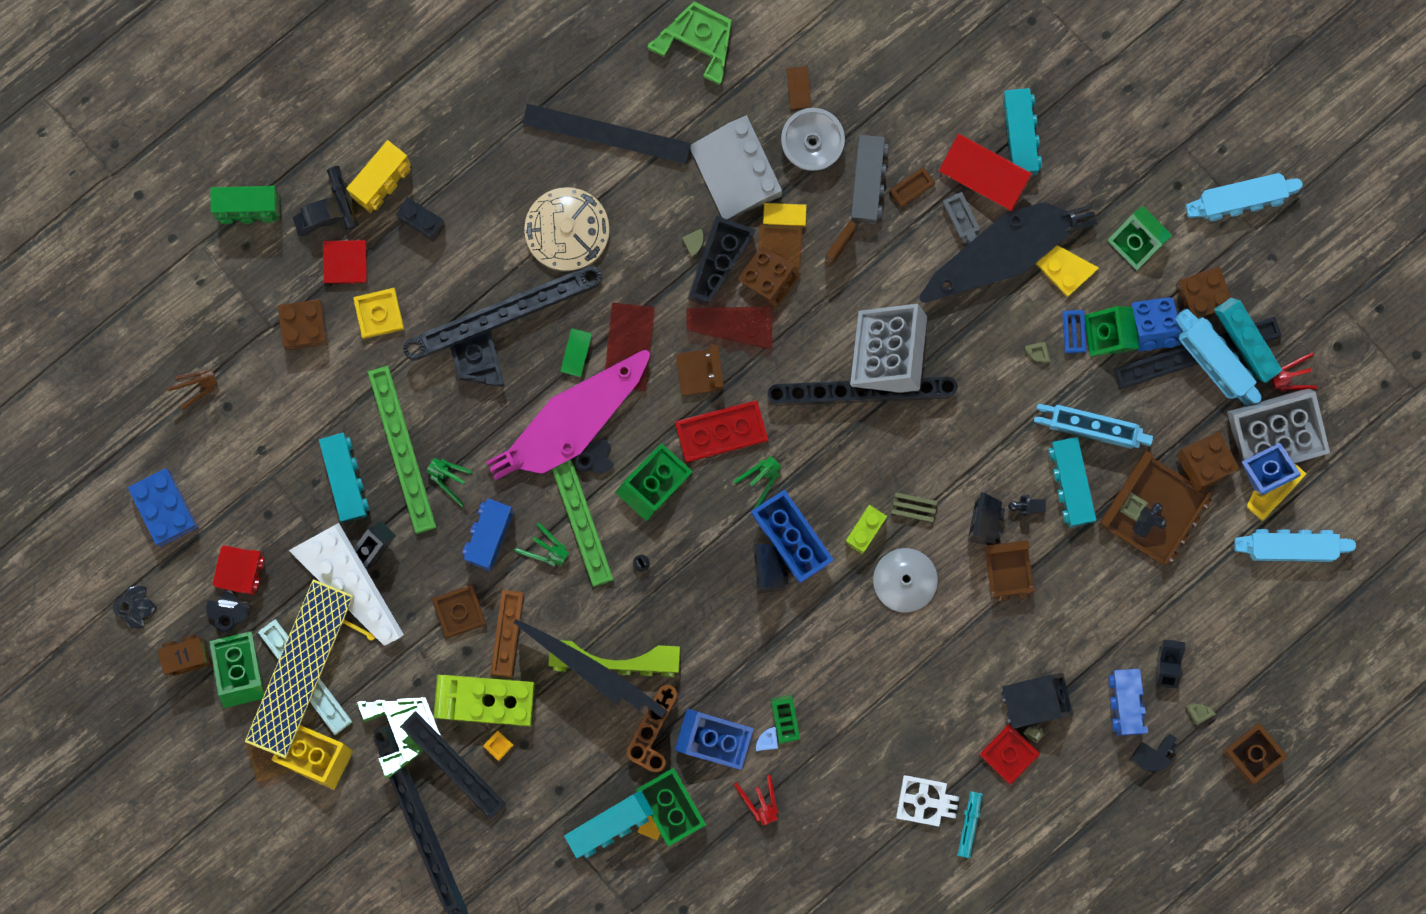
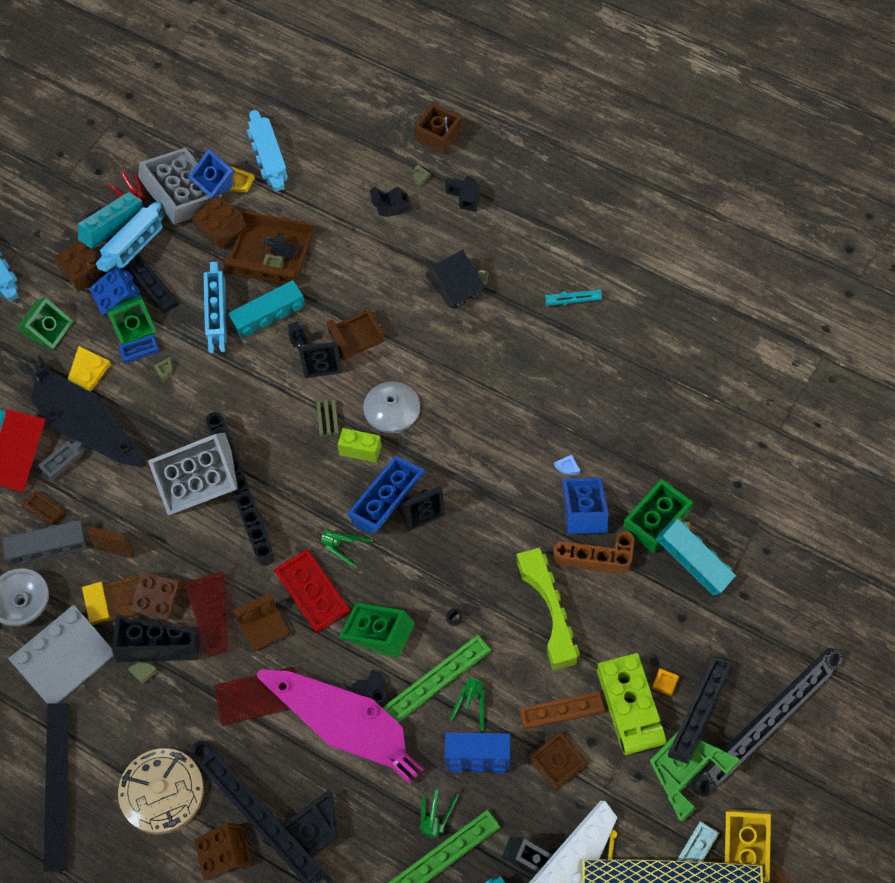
camera: 105 degrees left, 20 degrees down
black slope [513,619,668,719] -> none
green slope [560,328,593,377] -> none
red plant [734,775,779,825] -> none
green slope [770,695,800,744] -> none
white piece [896,775,960,826] -> none
red tile [978,724,1040,785] -> none
wedge [1108,669,1148,736] -> none
none -> reddish brown bracket [195,823,253,880]

